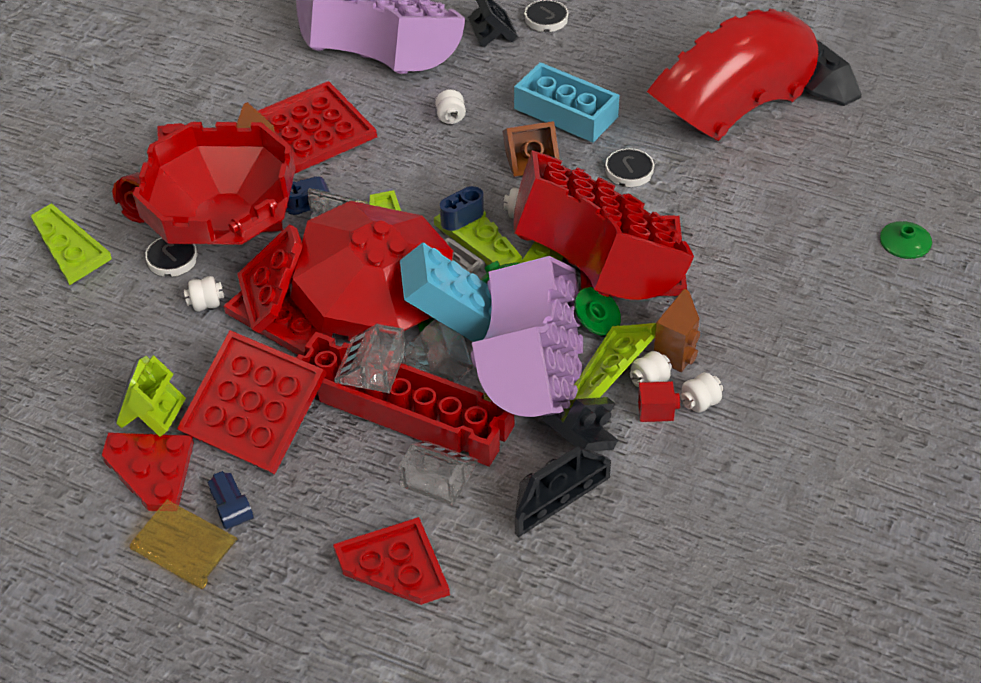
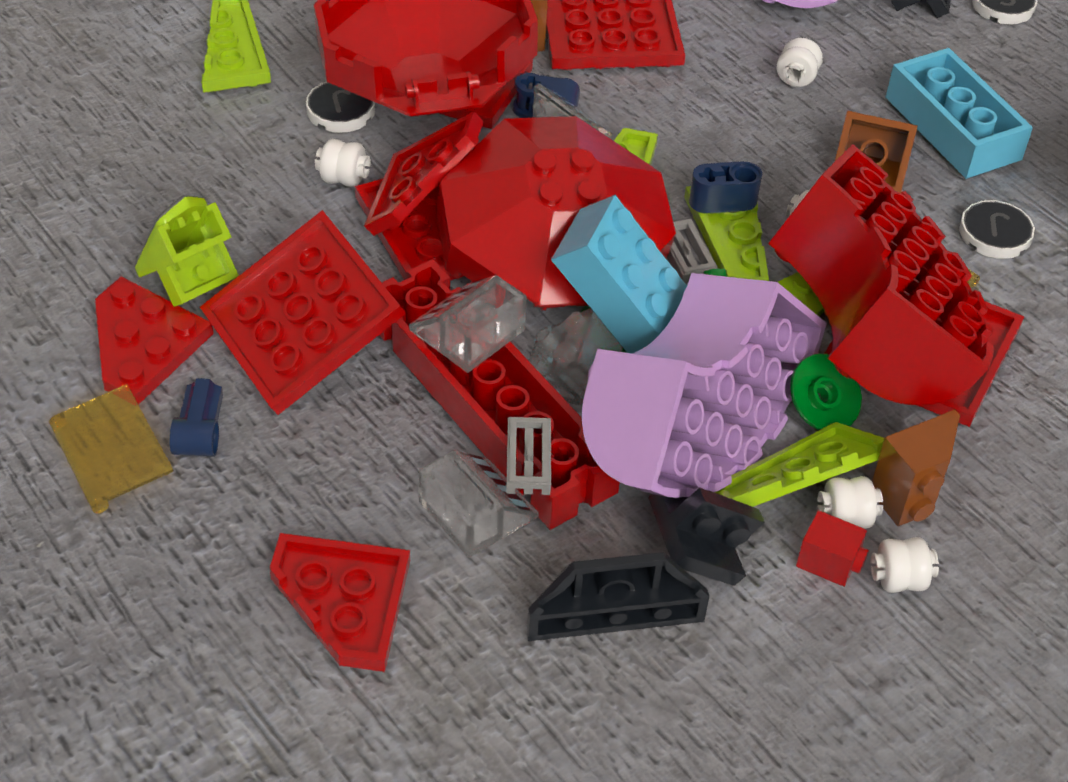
camera: 25 degrees right, 0 degrees up
none -> light grey tile [506,417,551,495]

